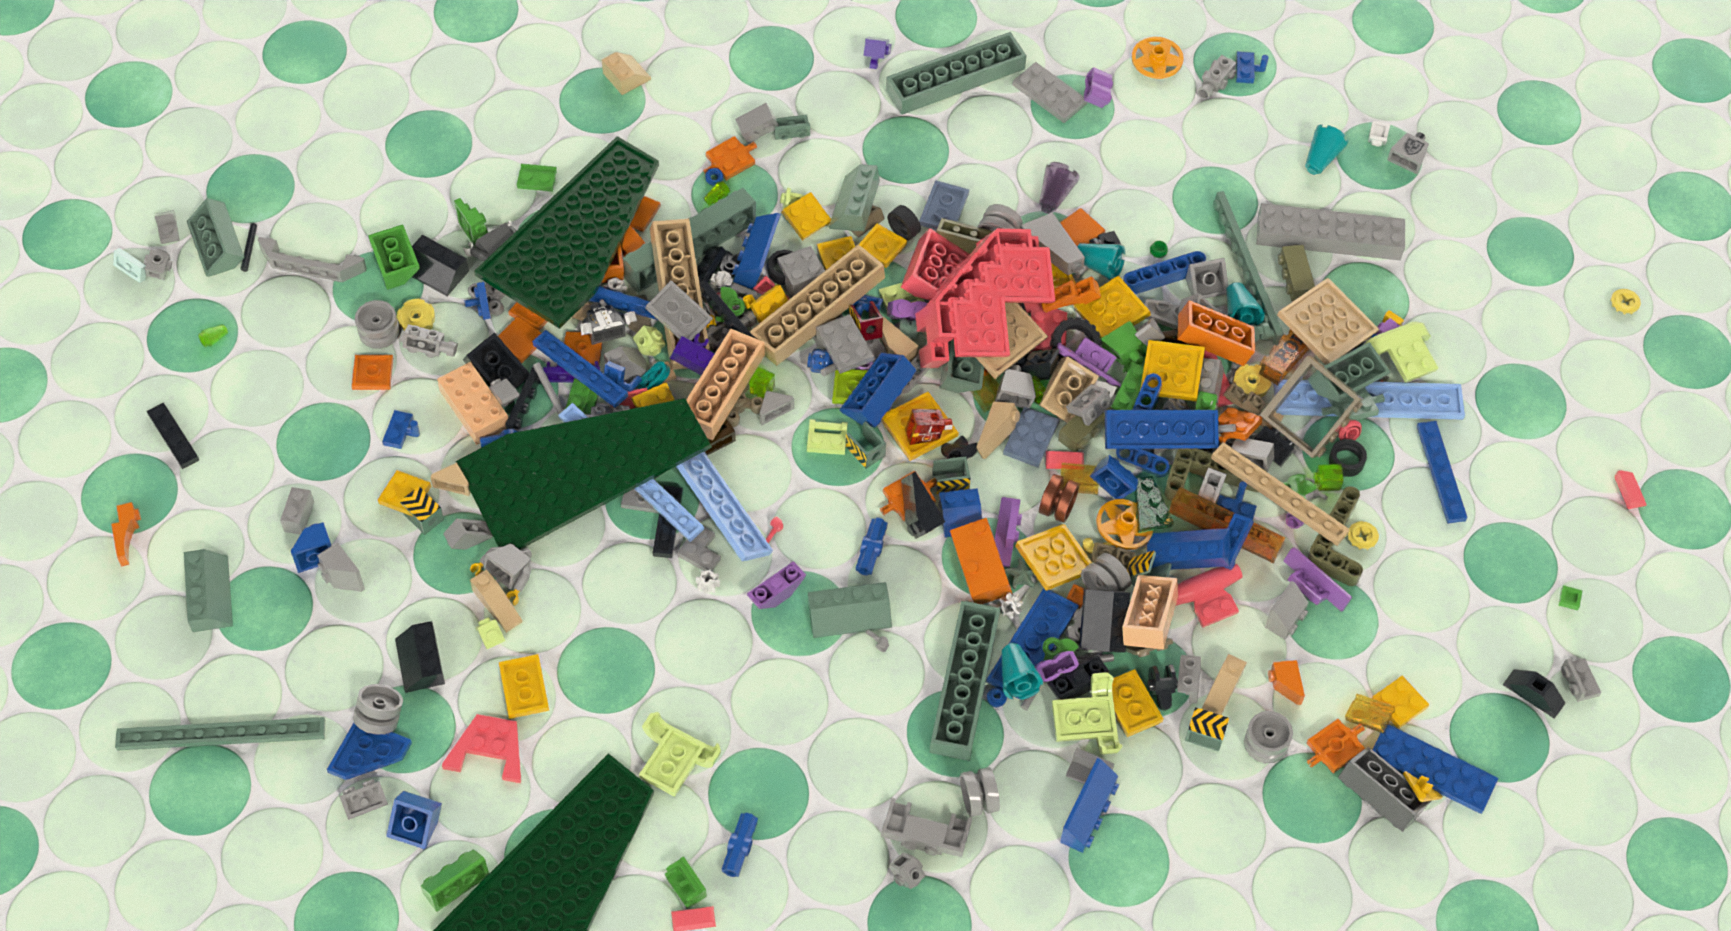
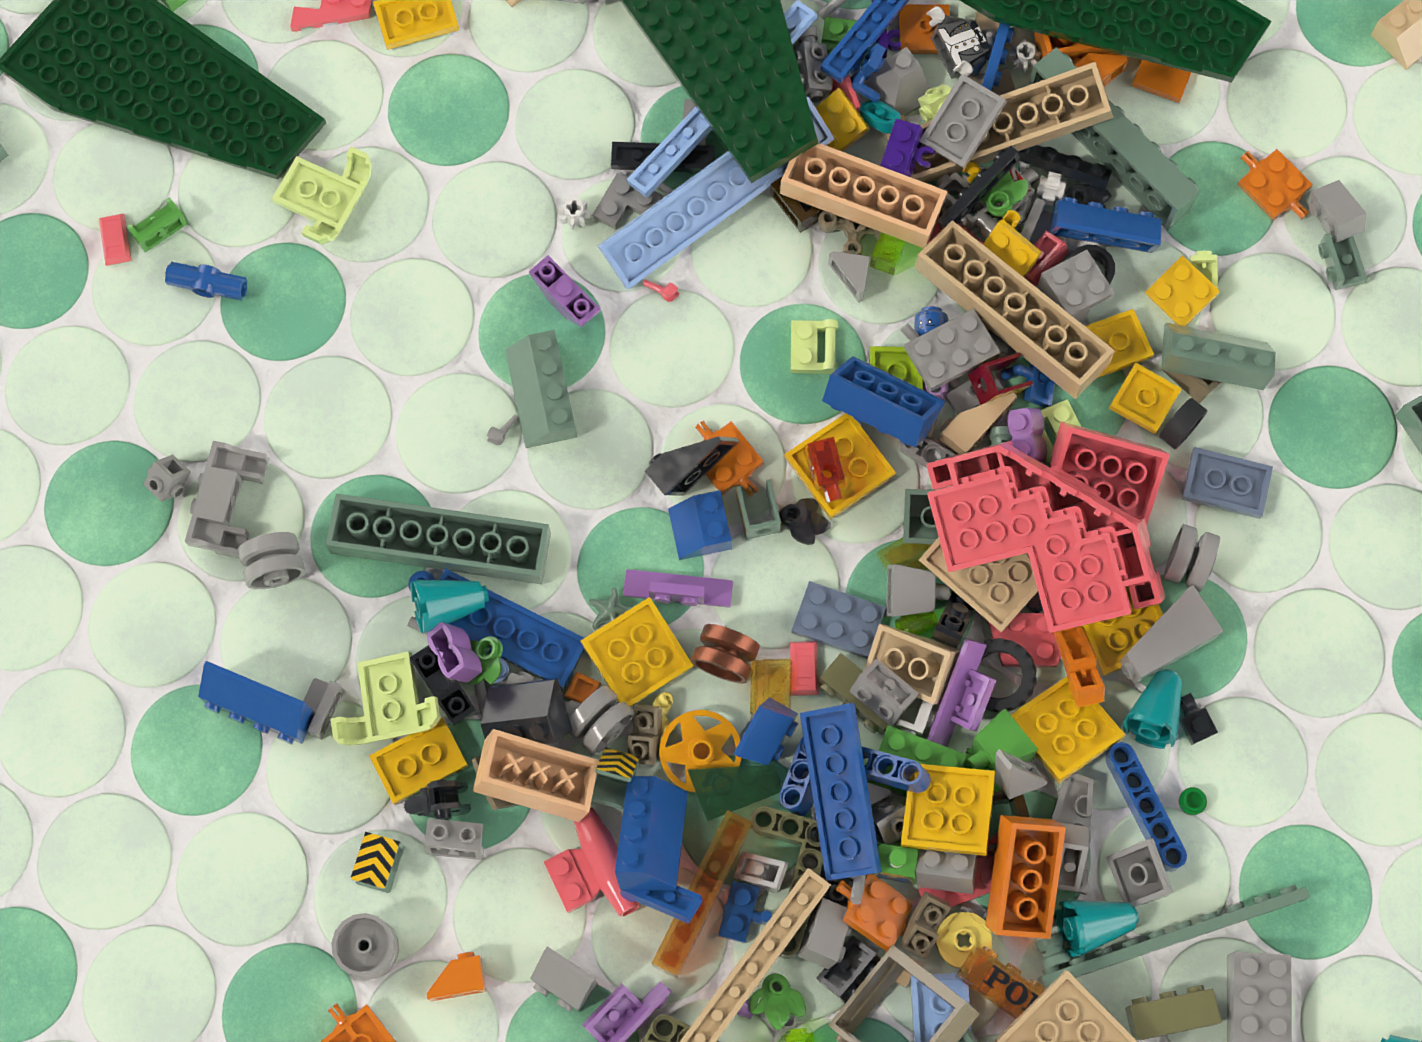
camera: 90 degrees right, 15 degrees up
clear neon green cone [703,181,731,206] -> none
blue plate [705,168,723,186] -> none
sand green piece [846,421,886,469] -> none
blue piece [856,517,888,576] -> none
olive brick [936,218,993,254] -> none
orange brick [950,518,1013,605] -> none
tan slope [976,402,1020,459] -> none
white gear [998,592,1024,618] -> none
clear purple cone [1039,162,1080,214] -> none
orange tile [1060,208,1105,246] -> none
tan slope [1202,654,1247,715] -> none

